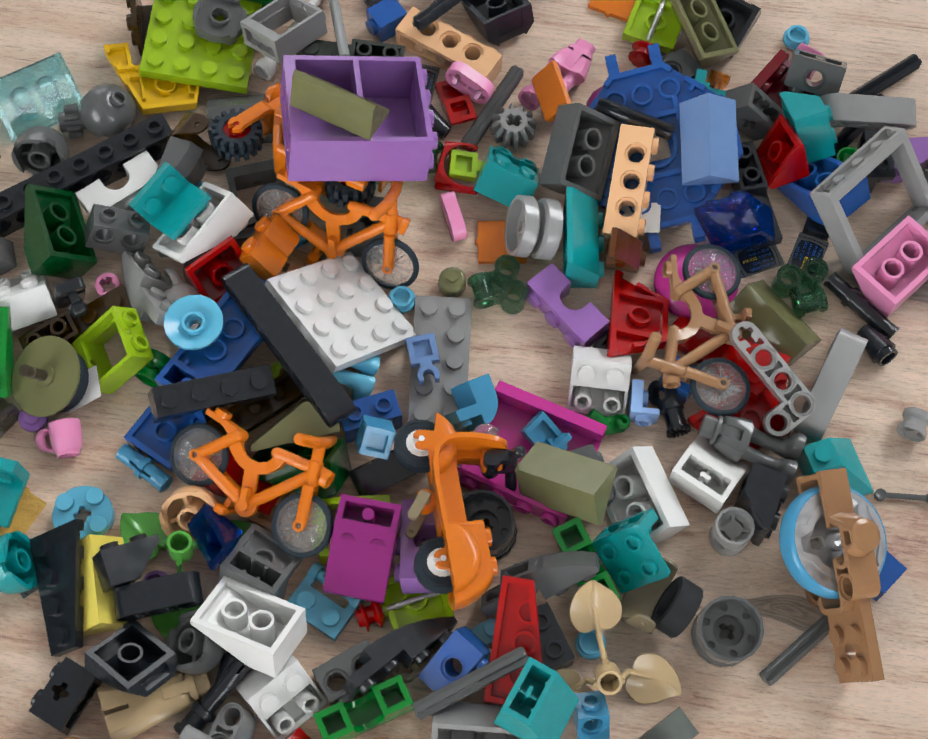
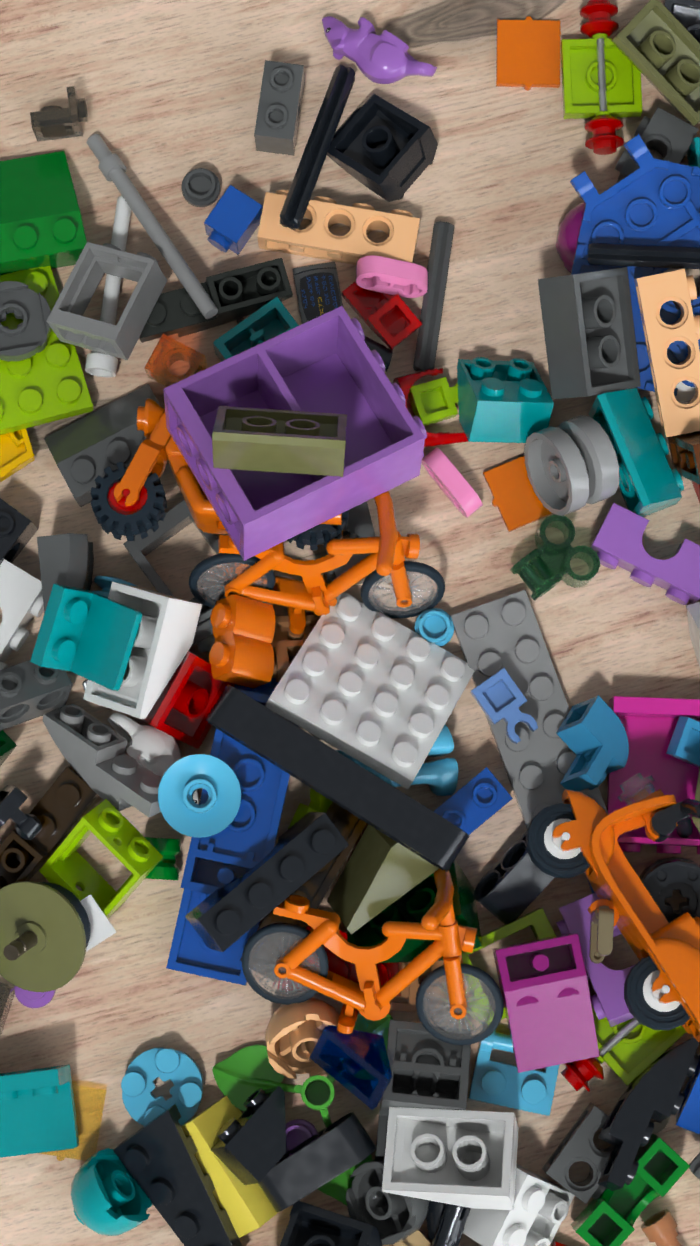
camera: 20 degrees left, 15 degrees up
bright pink piece [35,418,83,458] -> none
bright pink bush [94,273,121,296] -> none
dark azure pin [116,443,173,493] -> none
dark brown piece [165,112,231,171] -> none
dark azure brick [355,414,396,460] -> none
olive piece [438,267,466,297] -> none
light grey gear [490,103,537,151] -> none
bright pink piece [518,38,596,123] -> none
orange slope [532,60,572,122] -> none

